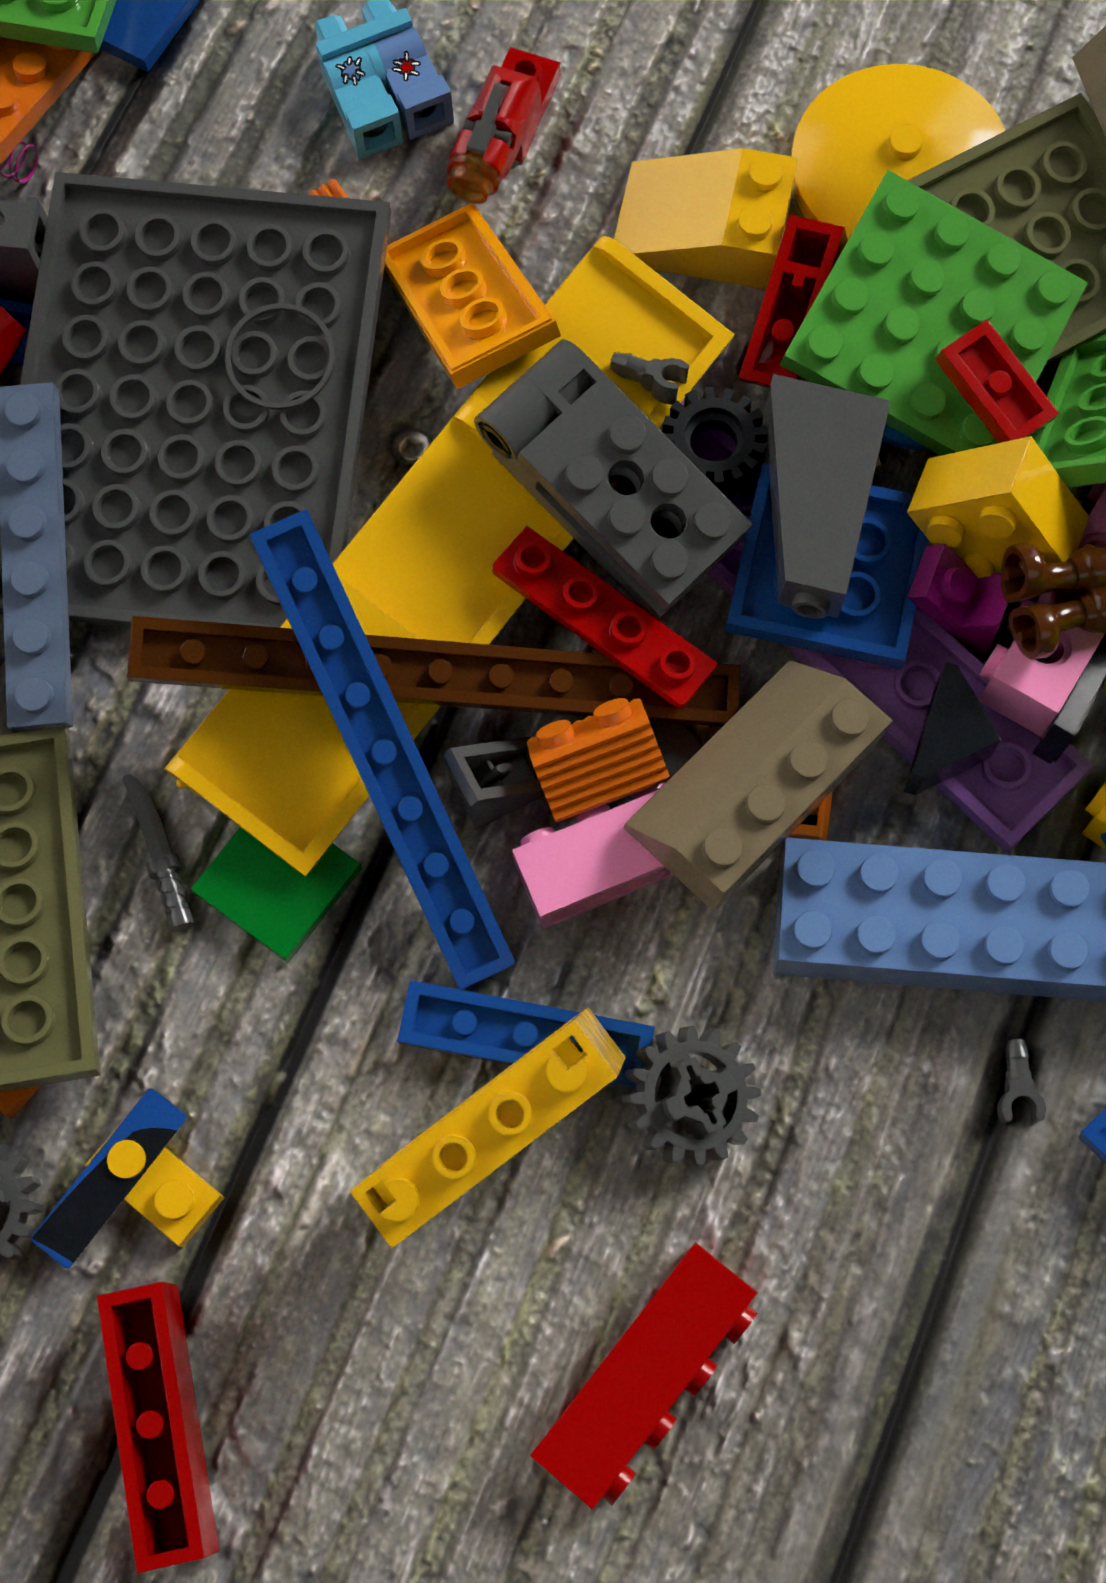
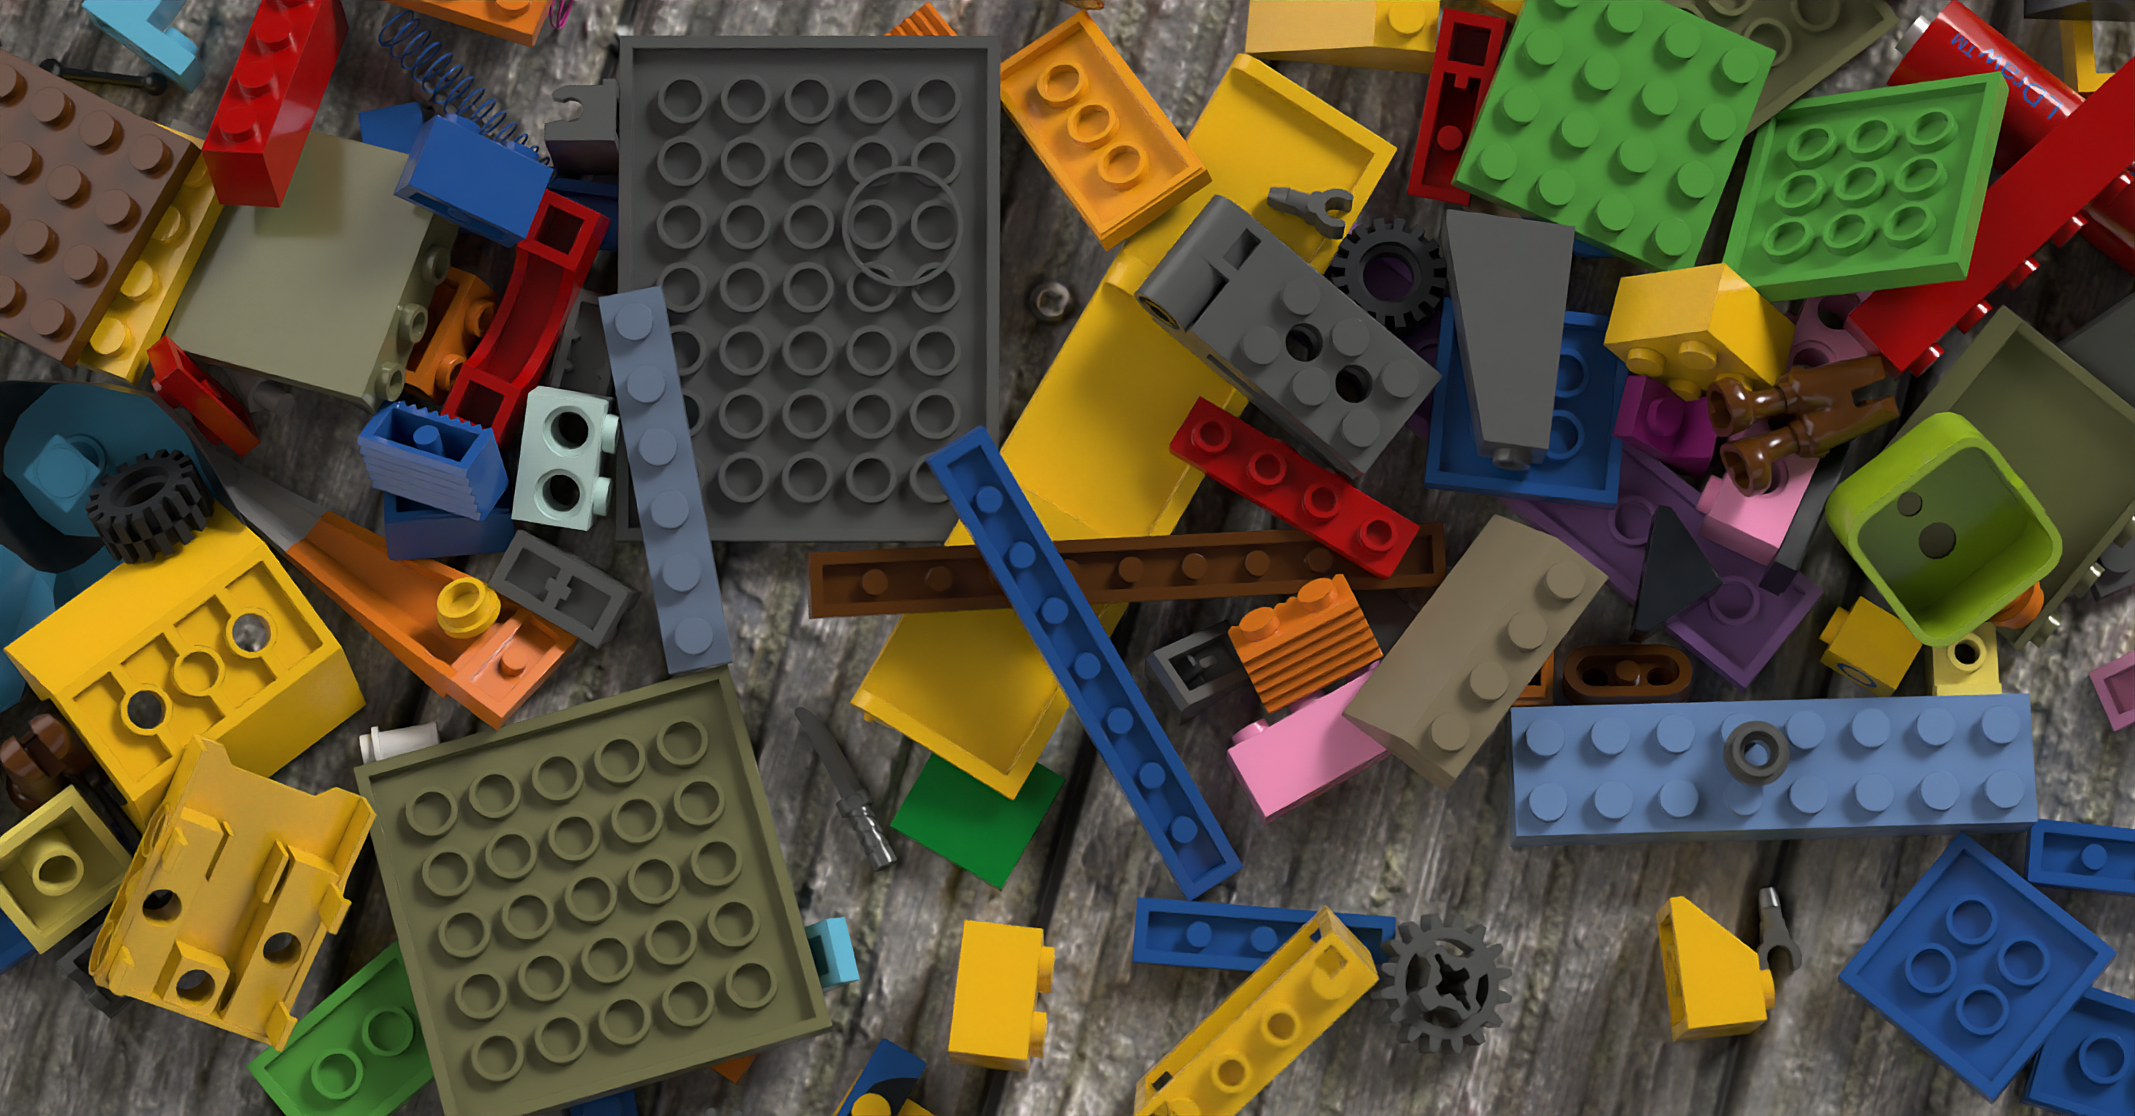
camera: 10 degrees left, 5 degrees up
red plate [934,320,1059,443] -> none
none -> medium azure plate [804,917,860,994]
none -> yellow brick [948,920,1055,1073]
none -> reddish brown plate [1562,644,1693,706]
none -> yellow slope [1655,896,1775,1042]
none -> dark grey plate [1723,721,1790,787]

